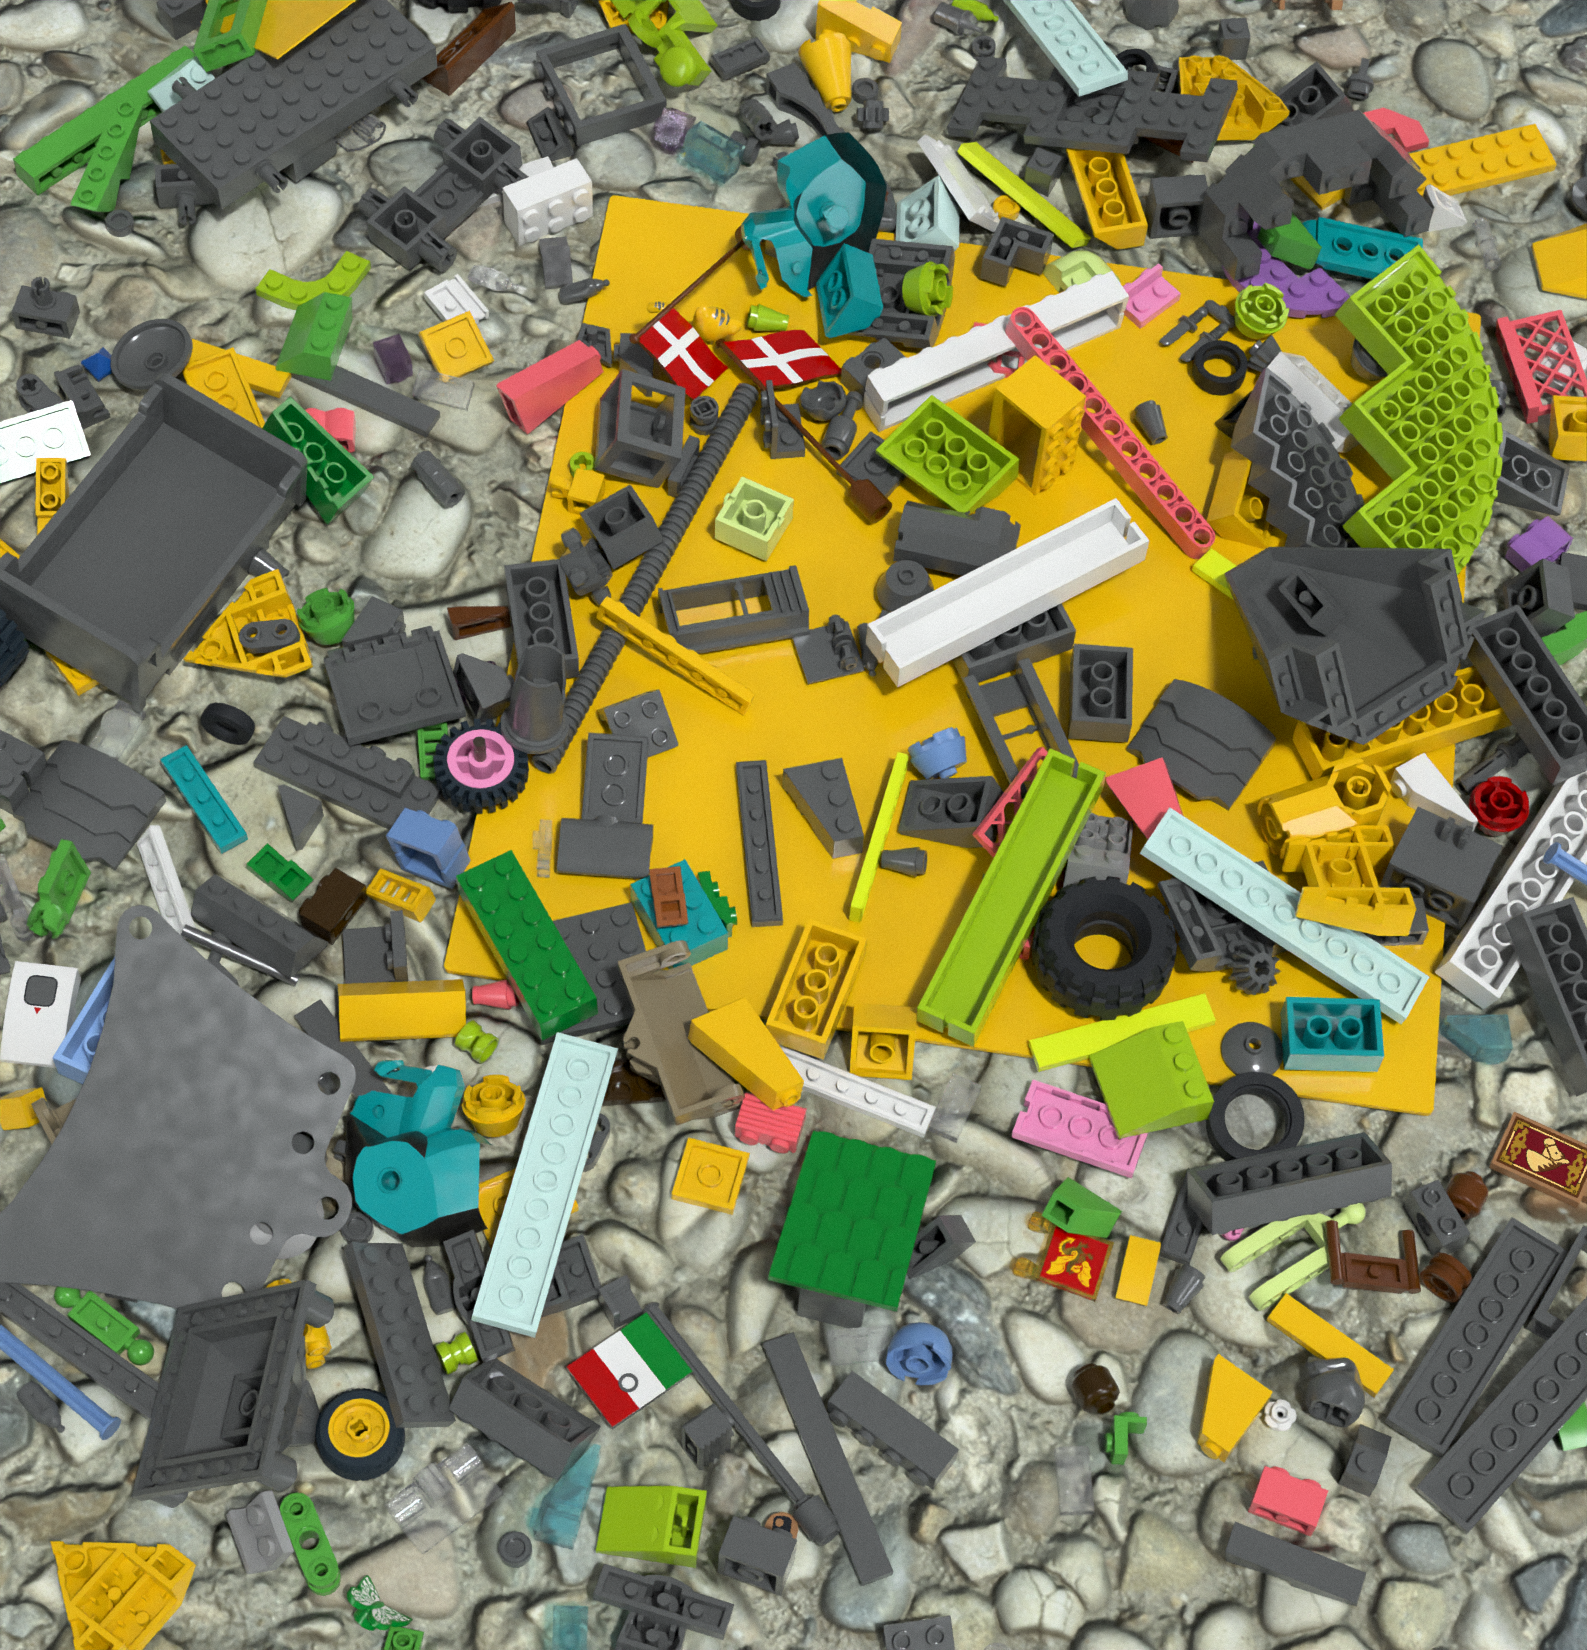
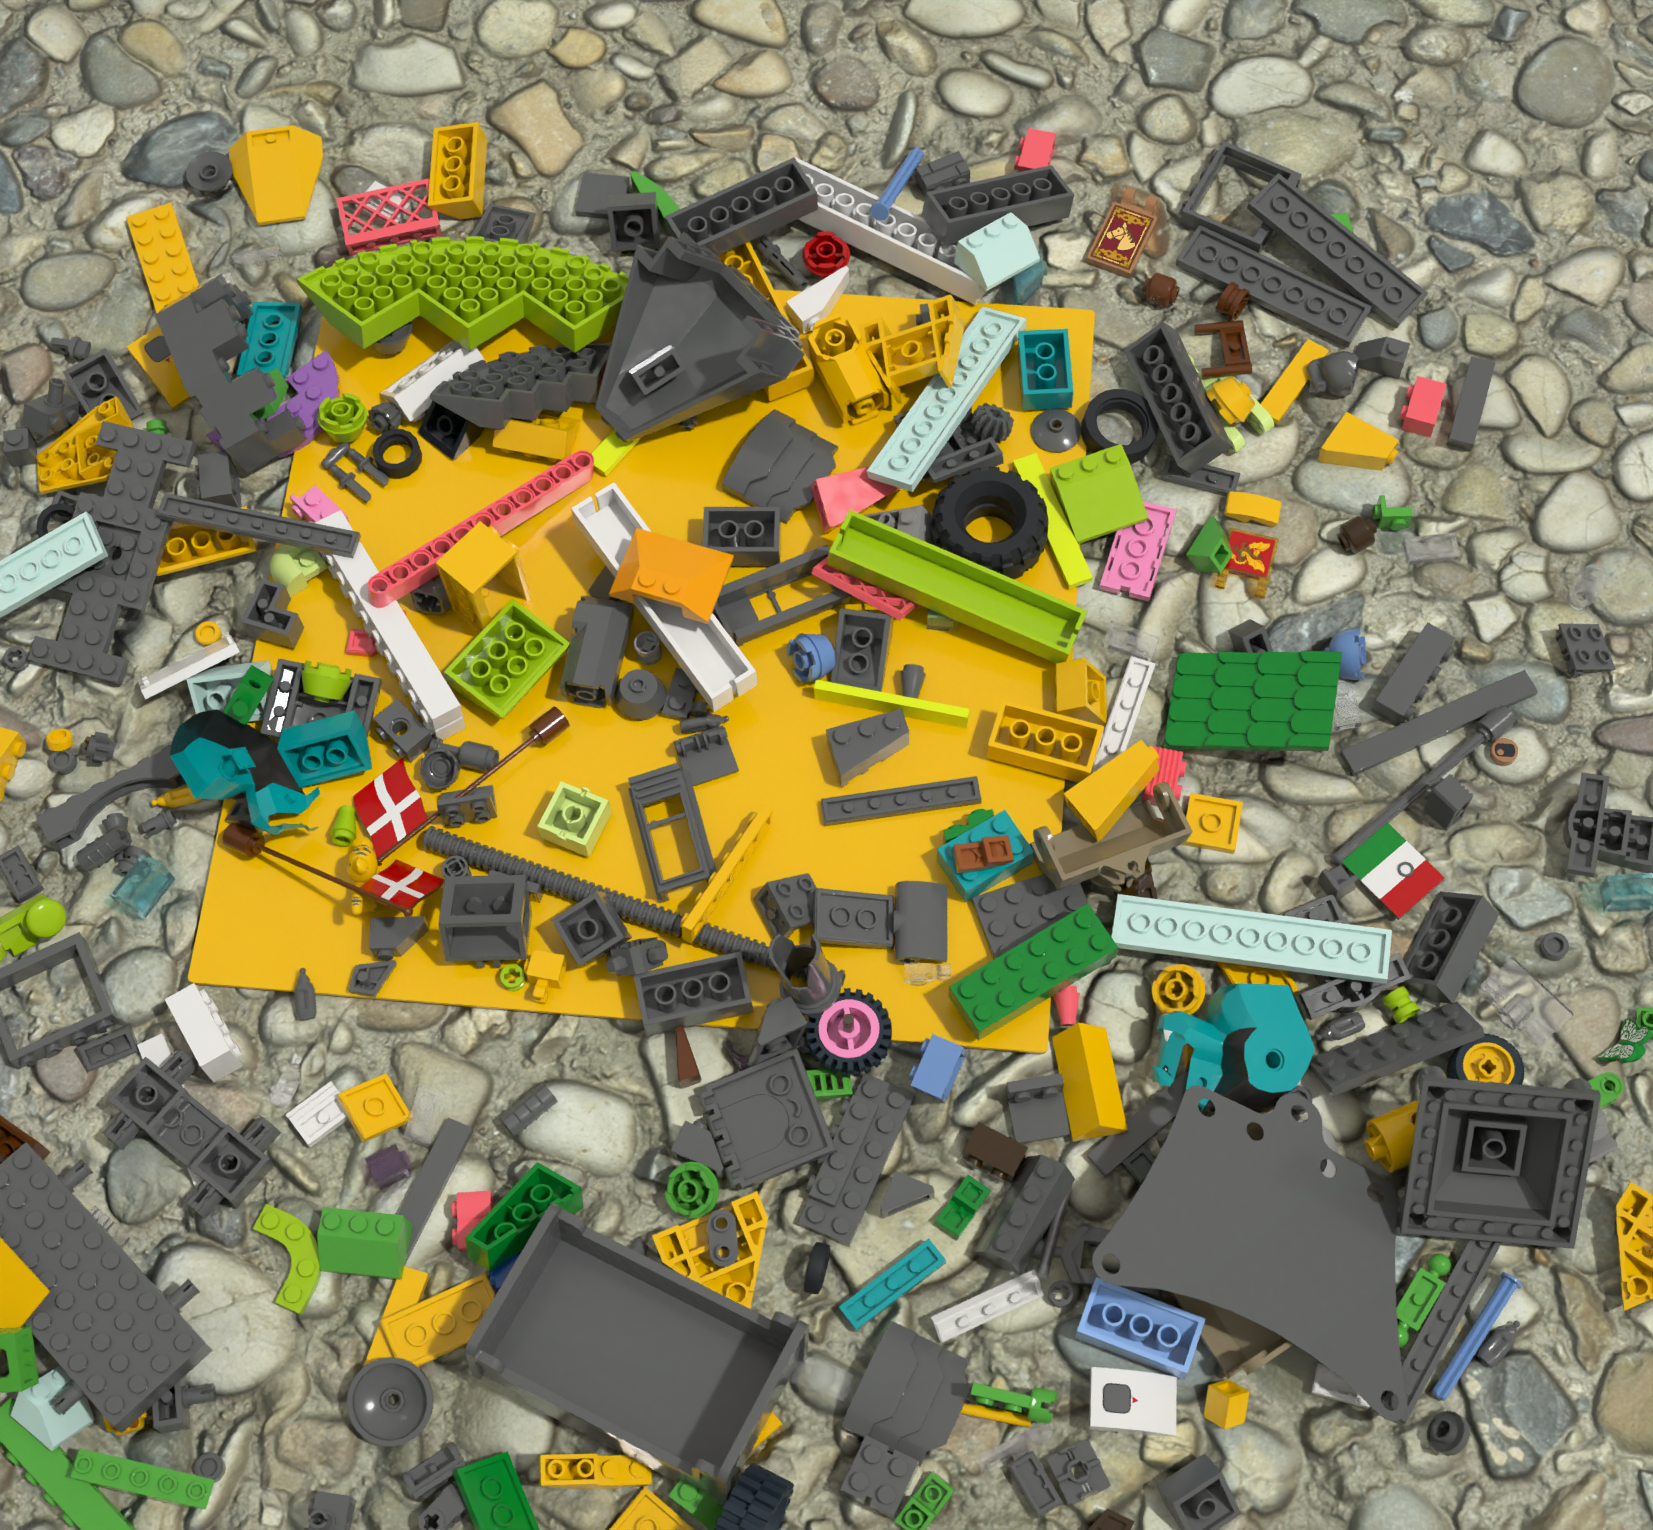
camera: 85 degrees left, 5 degrees up
blue slope [81,347,112,382] -> none
yellow slope [366,868,436,923] -> none
lime wheel [455,1020,499,1064] -> none
coral slope [496,340,604,435] -> none
clear light blue slope [529,1444,601,1550] -> none
flat silver slope [539,236,573,290] -> none
lime slope [596,1486,707,1568] -> none
clear purple brick [654,107,696,152] -> none
dark grey brick [718,1516,797,1596] -> none
yellow cone [798,32,851,112] -> none
dark grey tile [836,431,907,498] -> none
neon yellow tile [957,142,1091,248] -> none
dark grey slope [1024,146,1069,197] -> none
dark grey cone [1134,400,1168,445] -> none
dark grey cone [1163,1264,1206,1314] -> none
white plate [1264,1399,1297,1431] -> none
coral tile [1363,108,1430,152] -> none
dark grey piece [1380,806,1502,930] -> none
dark grey brick [1404,1180,1470,1256] -> none
medium lavender brick [1505,516,1574,572] -> none
none -> dark grey brick [22,378,80,437]
none -> yellow tile [46,729,74,751]
none -> dark grey tile [157,493,361,558]
none -> green torso [223,665,274,725]
none -> light orange slope [609,528,734,624]
none -> light aqua slope [954,212,1040,291]
none -> yellow cone [1206,376,1255,427]

